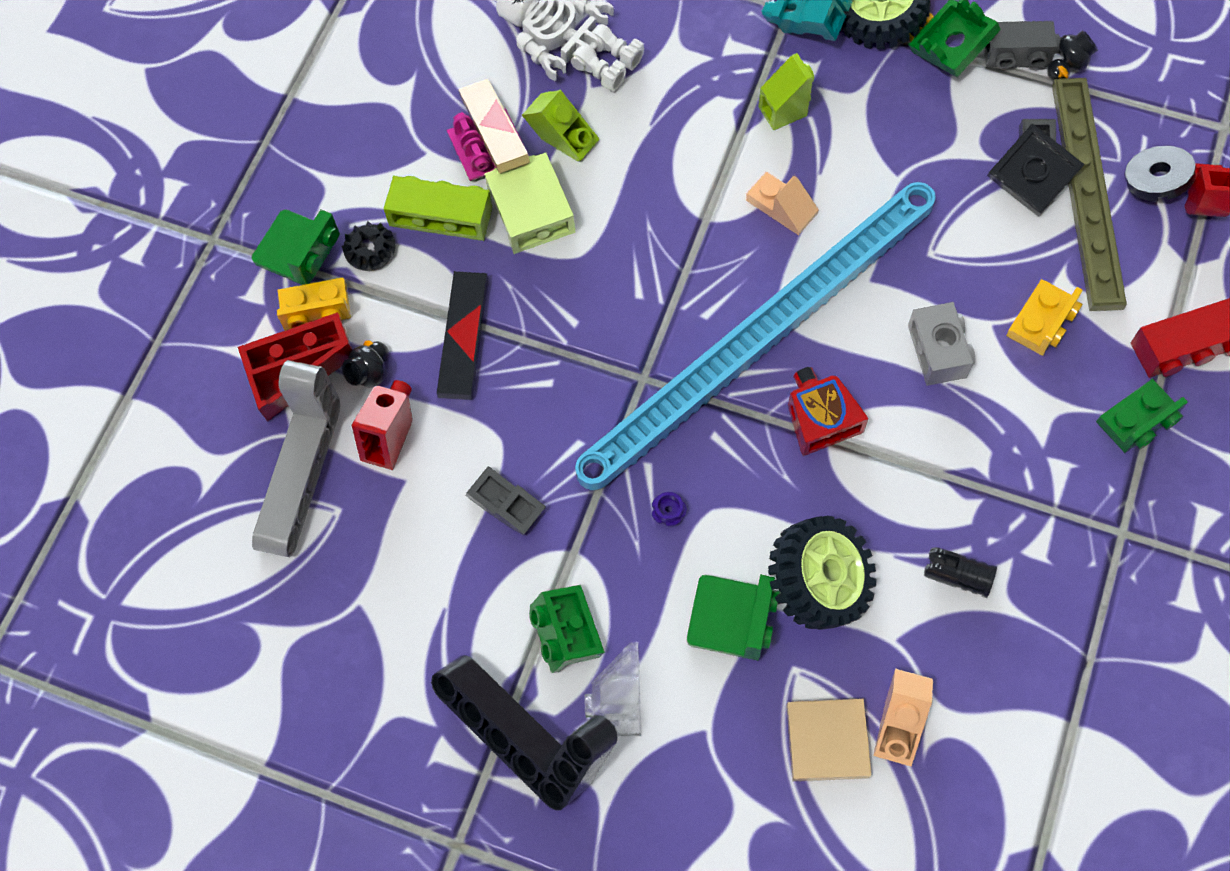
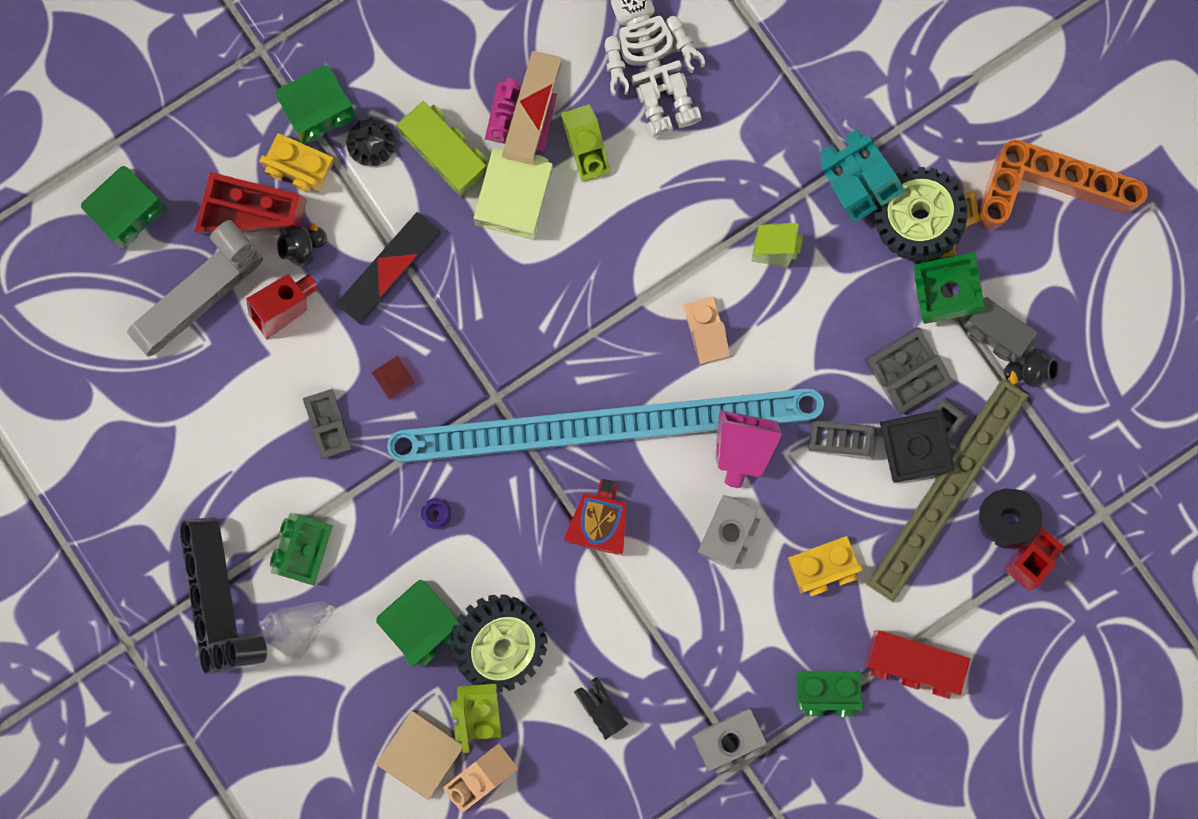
camera: 30 degrees right, 15 degrees up
none -> green bracket [81,166,167,250]
none -> clear red plate [371,355,415,400]
none -> lime bracket [451,684,501,753]
none -> light grey brick [691,708,767,774]
none -> dark pink torso [715,410,782,488]
none -> dark grey slope [809,420,877,460]
none -> dark grey slope [865,327,953,414]

